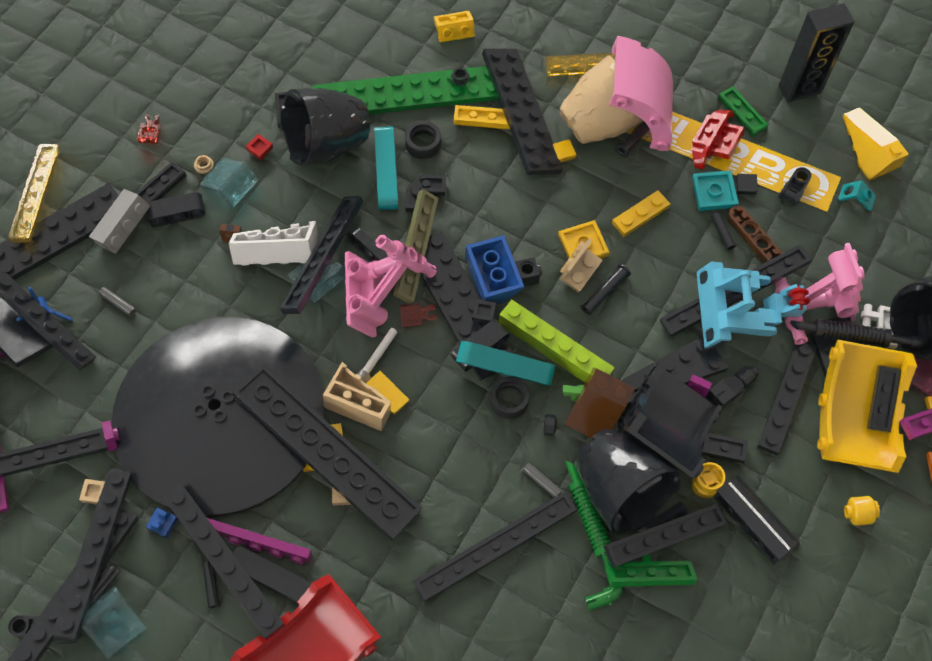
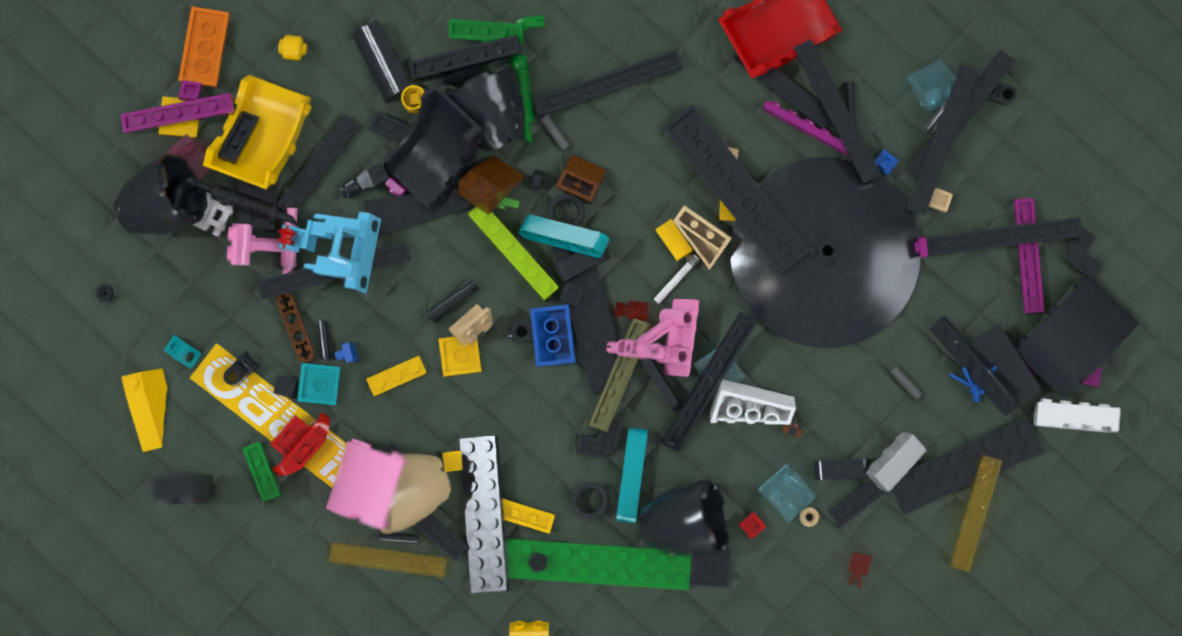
camera: 165 degrees left, 20 degrees up
none -> blue tile [335,342,359,363]
none -> black plate [414,513,469,561]
none -> reddish brown slope [556,155,607,205]

